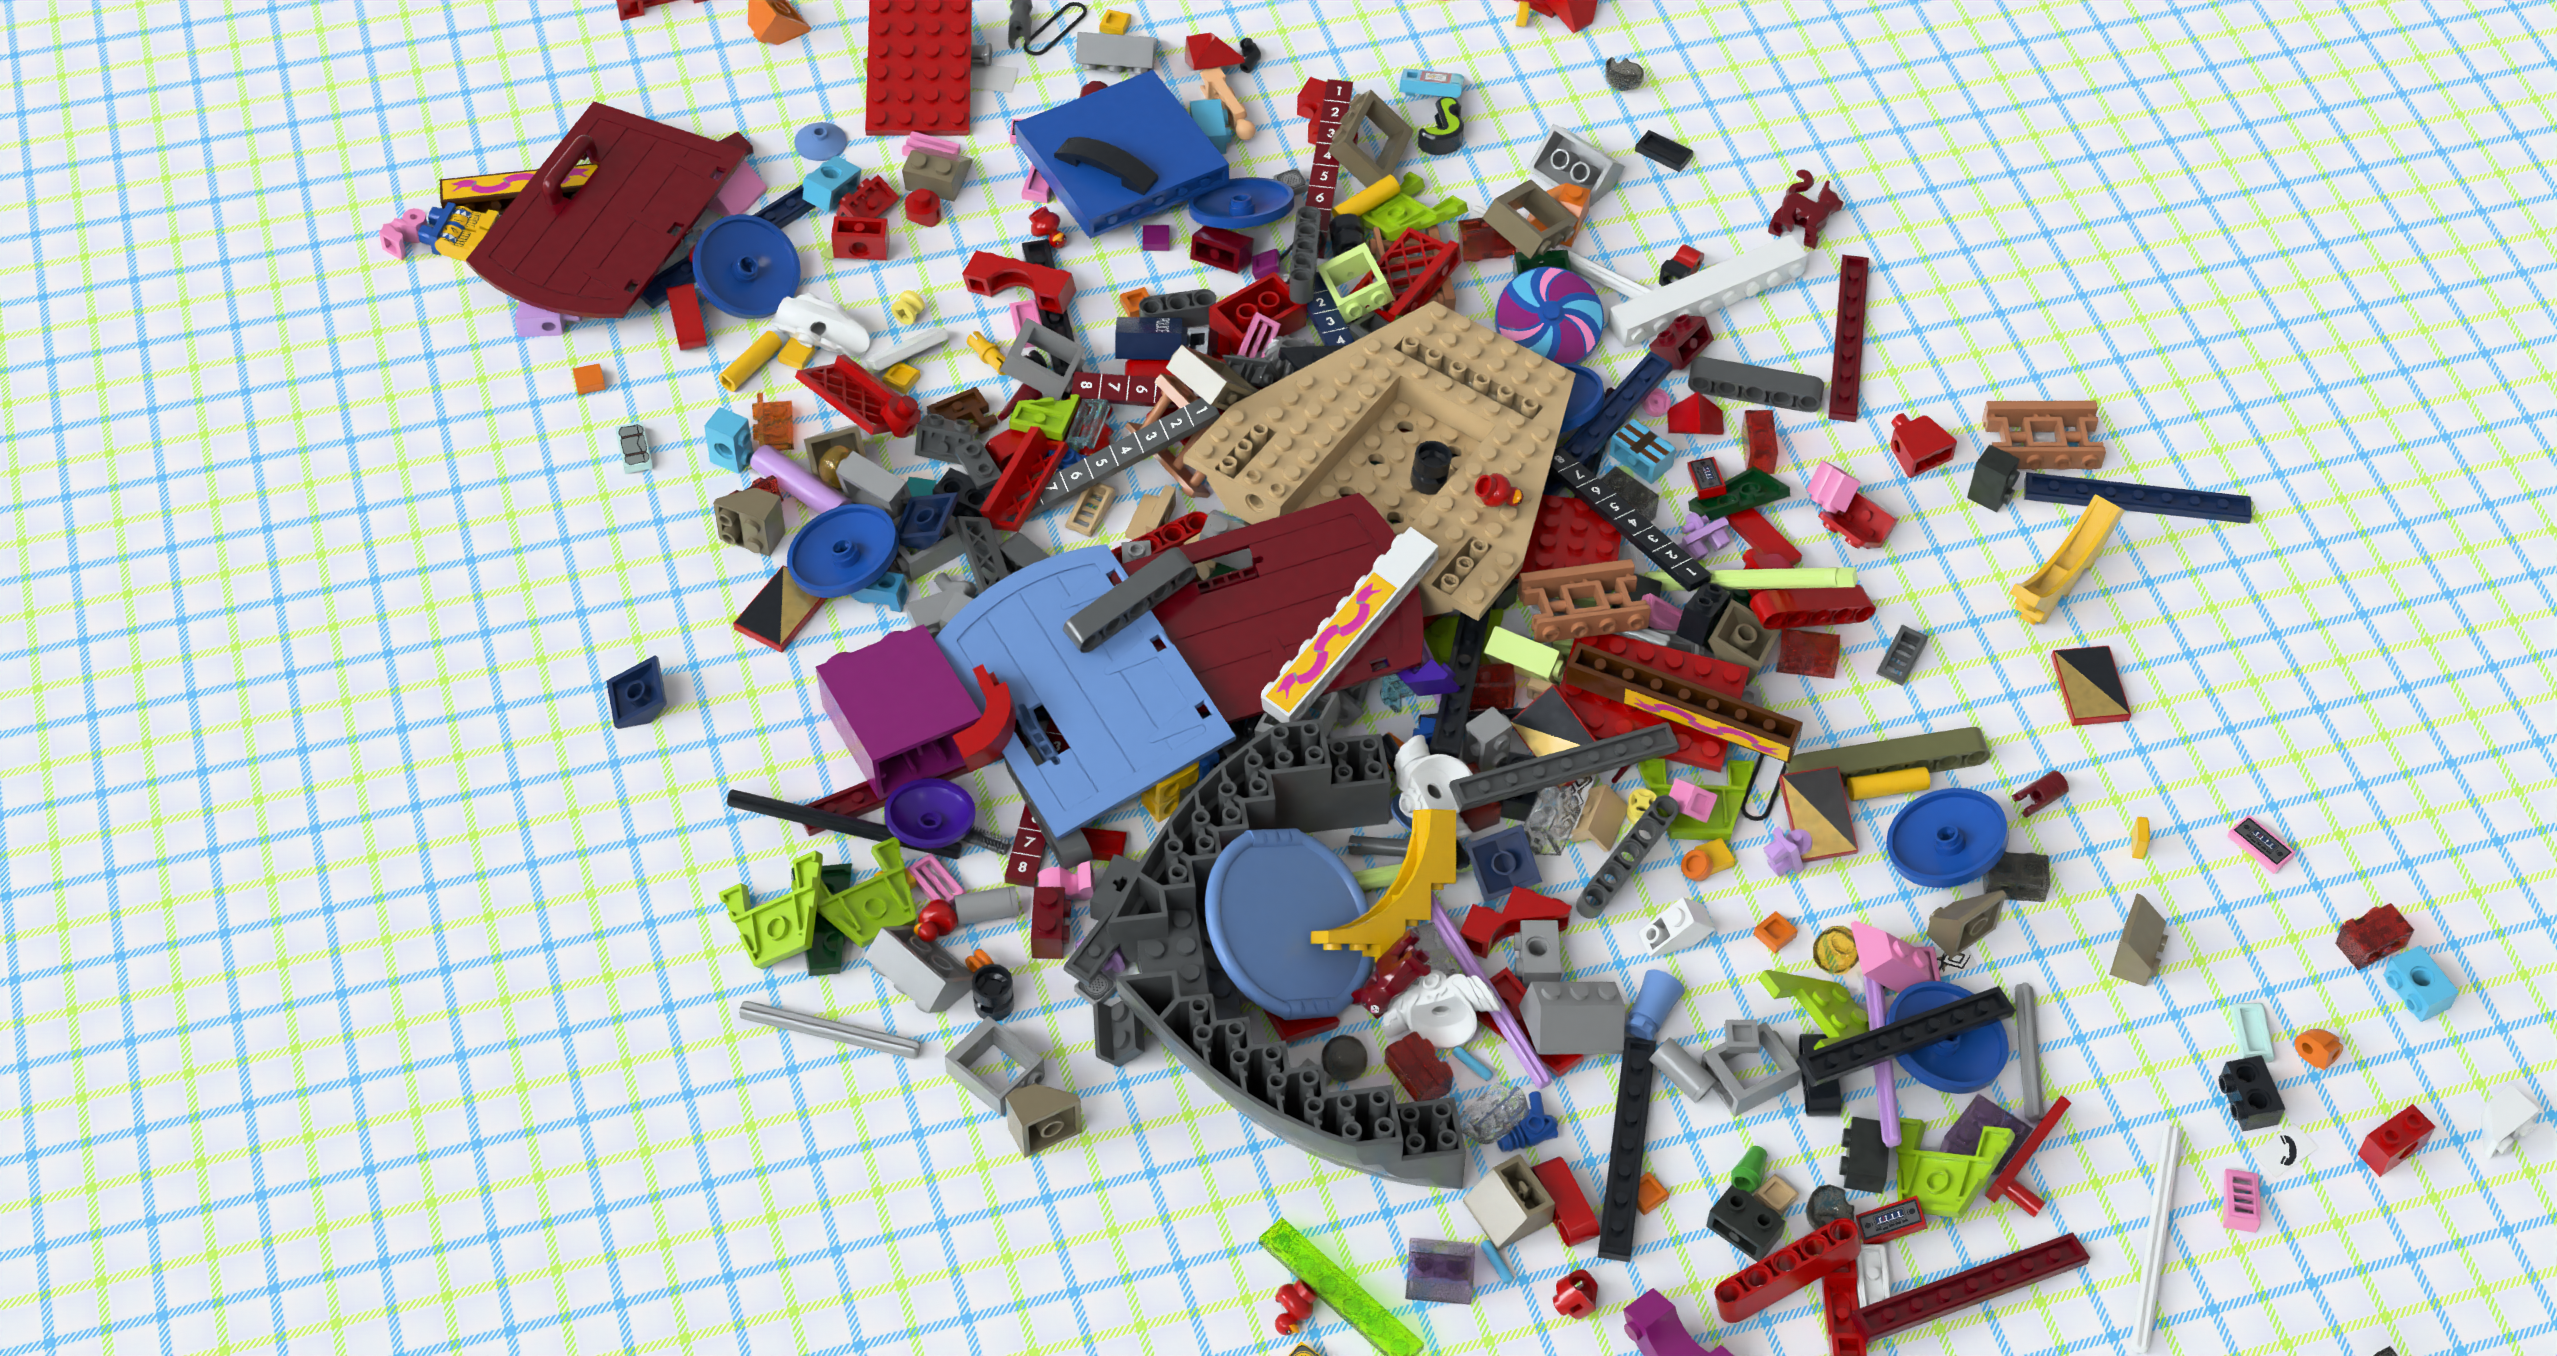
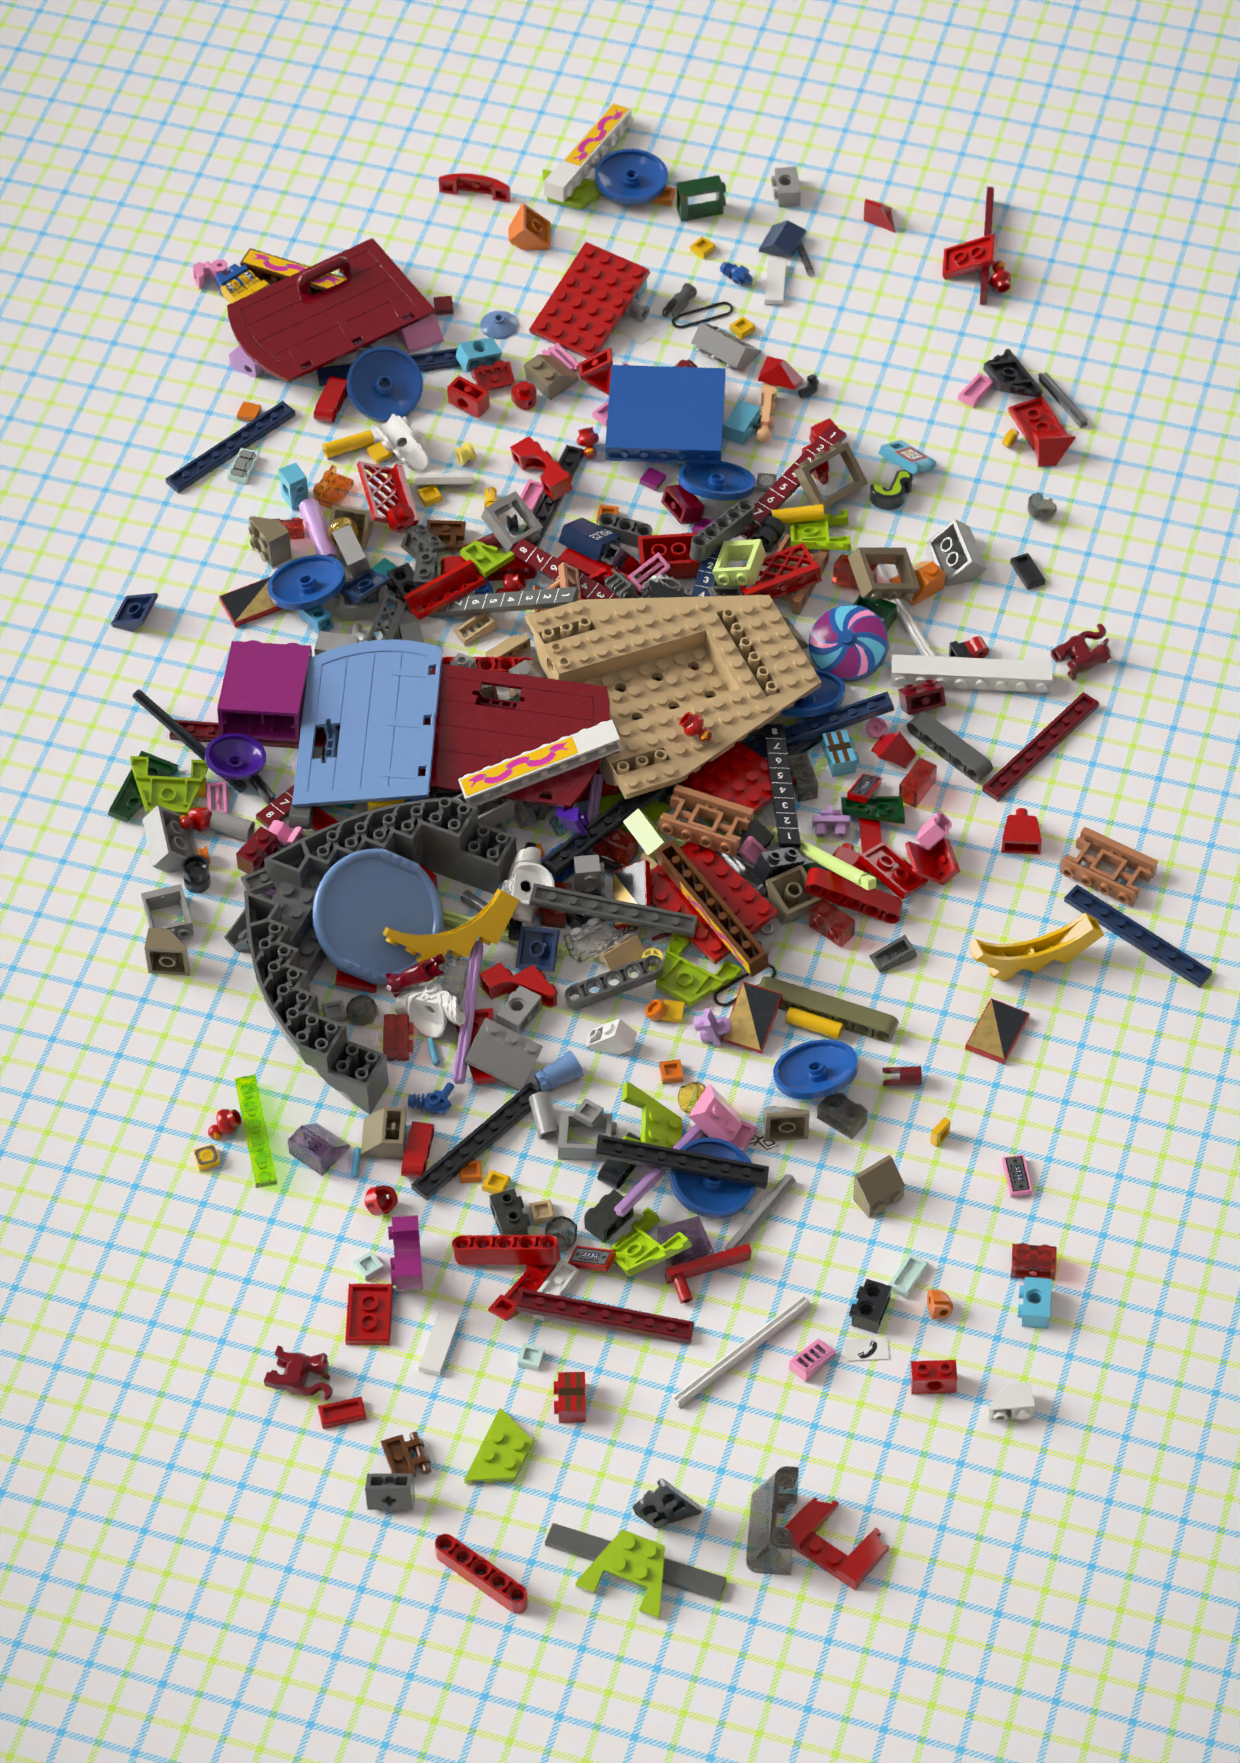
camera: 35 degrees right, 0 degrees up
lime wing [718,850,823,969] -> none
light grey axle [739,1001,920,1059] -> none
red arch [952,664,1016,773] -> none
black slope [1054,137,1158,195] -> none
dark grey beam [1063,547,1197,653] -> none
clear light blue tile [1065,399,1110,449] -> none
window [1166,345,1259,411] -> none
black wheel [1410,441,1452,495] -> none
clear slope [1459,1082,1530,1144] -> none
bright pink panel [1669,779,1718,823] -> none
bright green cone [1731,1146,1768,1193] -> none
pearl dark grey brick [1967,444,2020,513] -> none
none -> dark blue tile [165,401,295,493]
none -> yellow tile [482,1170,511,1194]
none -> red slope [579,348,613,395]
none -> red tile [857,842,929,900]

